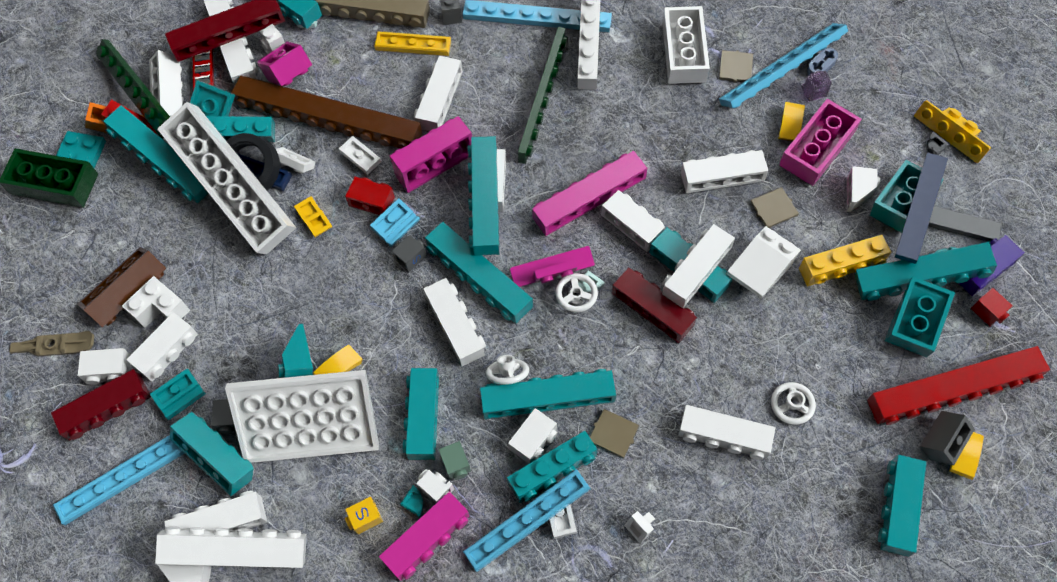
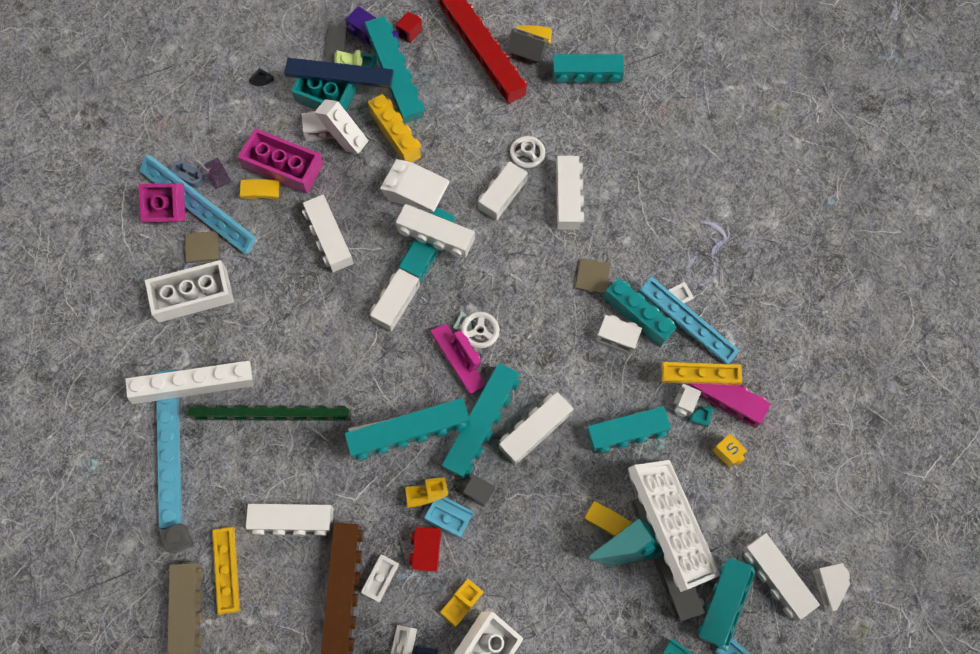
camera: 110 degrees left, 5 degrees up
white brick [155,526,307,568] -> none
dark pink brick [390,116,472,193] -> none
sand green brick [438,441,471,480] -> none
teal brick [480,369,616,420] -> none
white piece [486,355,529,385] -> none
dark pink brick [532,151,648,236] -> none
dark red brick [612,267,697,343] -> none
white tile [624,511,655,543] -> none
dark tan piece [750,187,799,228] -> none
teal slope [884,276,955,357] -> none
yellow bracket [914,100,991,163] -> none
none -> dark pink brick [138,183,186,222]
none -> white brick [314,100,369,154]
none -> yellowish green bracket [334,50,362,66]
none -> yellow slope [405,477,448,508]
none -> white brick [478,162,528,221]
none -> yellow tile [661,362,742,385]

